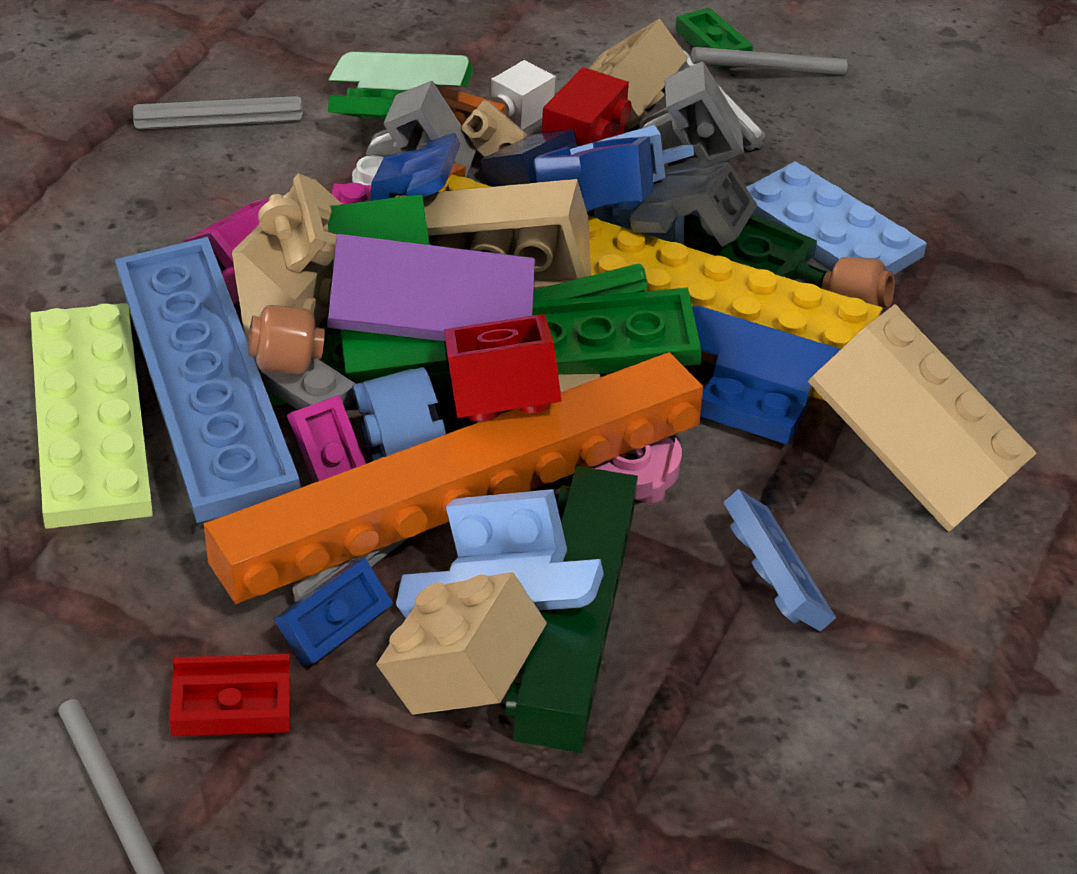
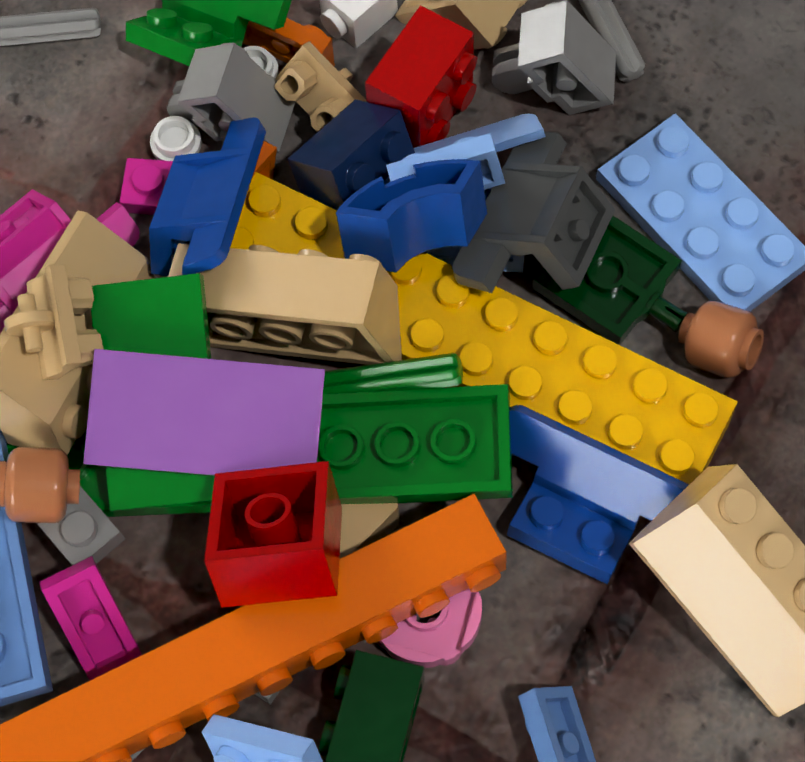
camera: 10 degrees right, 25 degrees up
medium blue brick [352,367,446,461] -> none

